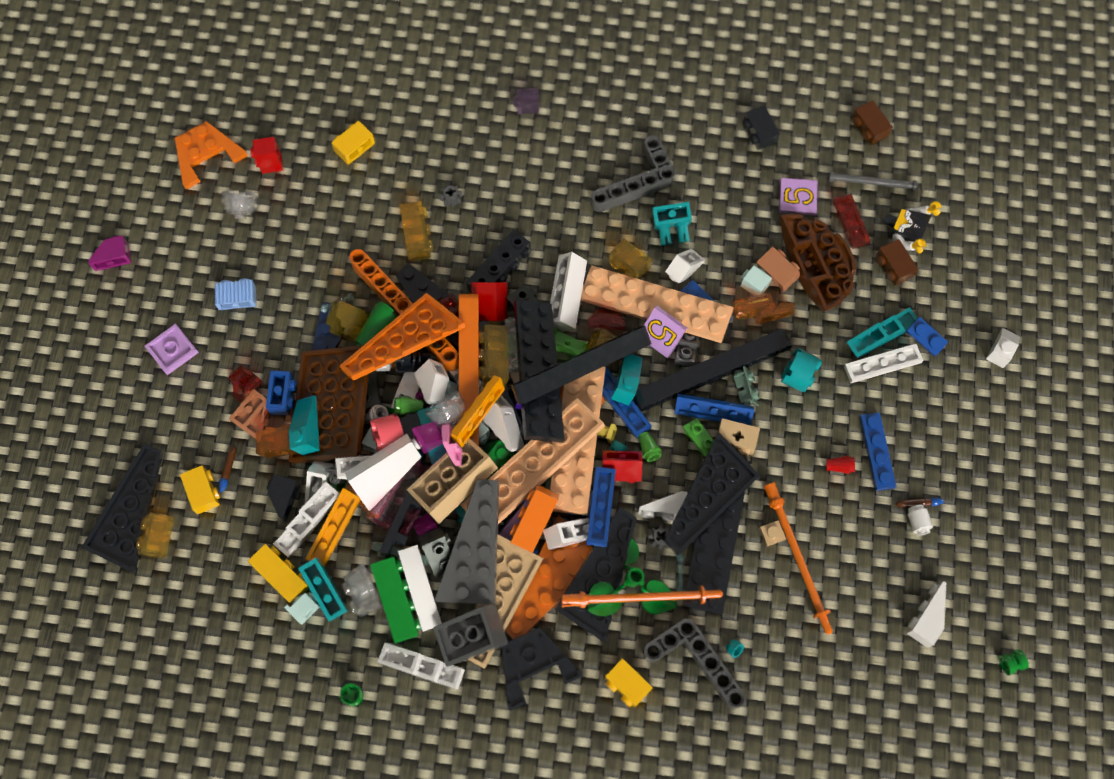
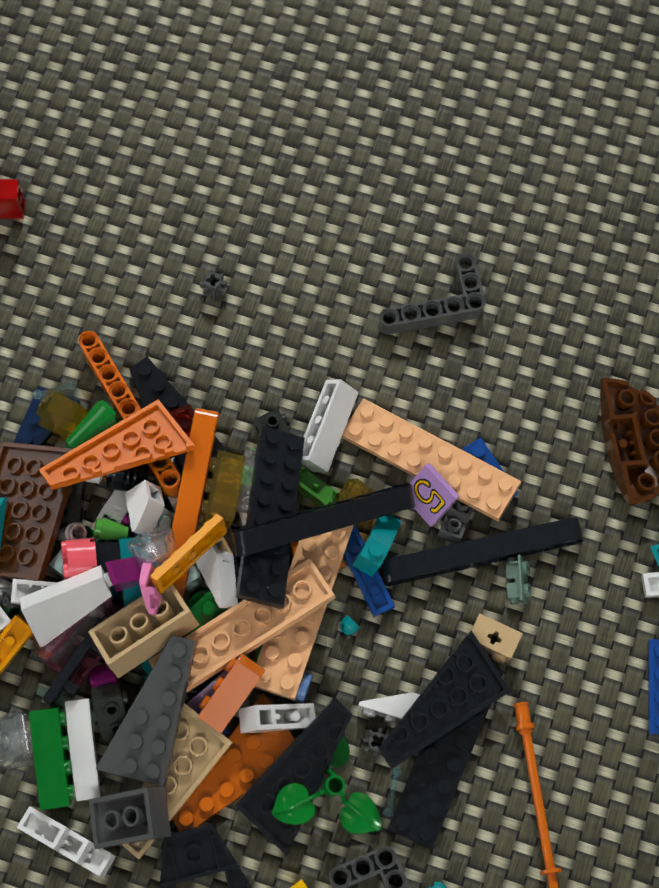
camera: 10 degrees right, 0 degrees up
yellow brick [331,121,375,165] -> none
clear yellow brick [399,201,434,262] -> none
black brick [466,229,531,292] -> none
red slope [471,282,507,321] -> none
clear purple brick [514,88,539,114] -> none
orange bar [561,585,723,608] -> none
clear red slope [587,307,626,330] -> none
blue plate [587,467,616,547] -> none
light yellow piece [597,423,617,444] -> none
red brick [602,450,643,483] -> none
clear yellow brick [609,238,653,280] -> none
bright green cone [638,432,661,462] -> none
teal brick [651,202,692,246] -> none
white slope [665,249,705,283] -> none
blue plate [674,394,754,426] -> none
bright green hinge [683,419,714,458] -> none
clear orange plate [732,294,795,325] -> none
light aqua brick [741,266,772,299] -> none
black piece [742,105,780,150] -> none
nougat brick [757,247,800,292] -> none
tan plate [759,520,786,547] -> none
lavender tile [779,178,817,216] -> none
teal brick [780,348,822,393] -> none
red cone [826,455,855,474] -> none

